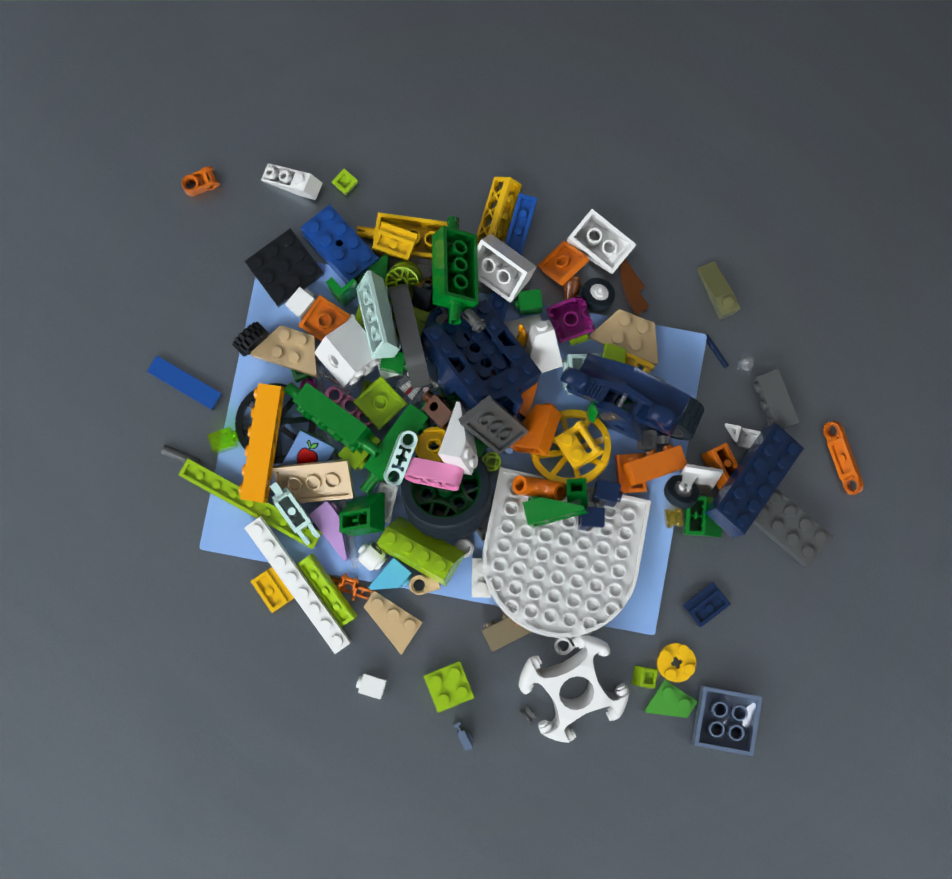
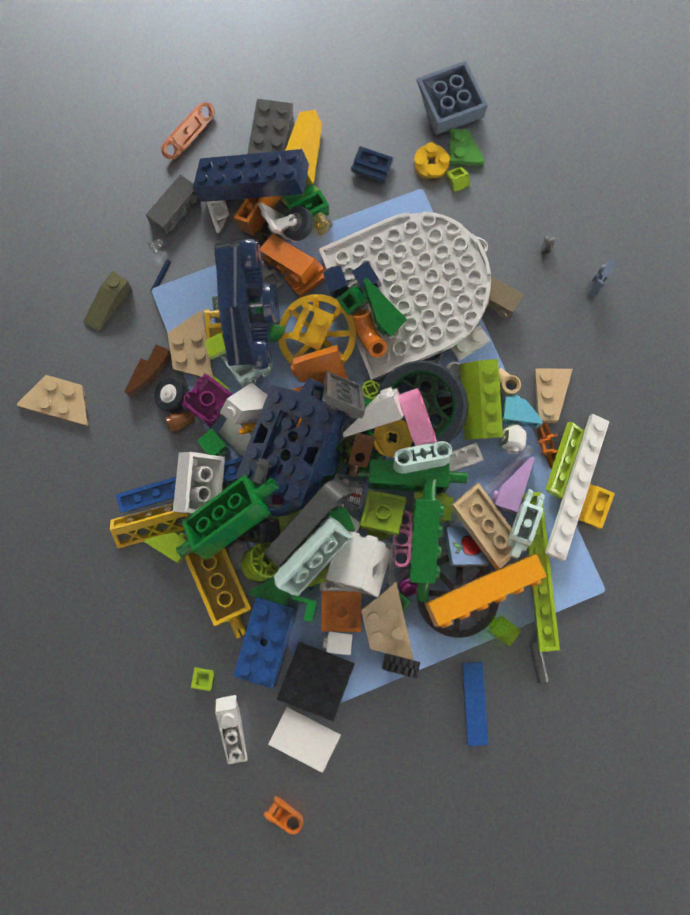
camera: 130 degrees left, 5 degrees down
green slope [339,492,385,536] -> none
white brick [356,673,387,700] -> none
yellow plate [372,222,418,262] -> none
lime brick [424,661,475,713] -> none
white piece [518,634,630,743] -> none
orange plate [537,240,589,286] -> none
white slope [567,209,637,274] -> none
none -> tan wing [17,375,89,427]
none -> lime slope [145,532,188,564]
none -> clear smoke axle [254,221,271,248]
none -> white tile [268,707,341,773]
none -> yellow slope [286,110,322,185]

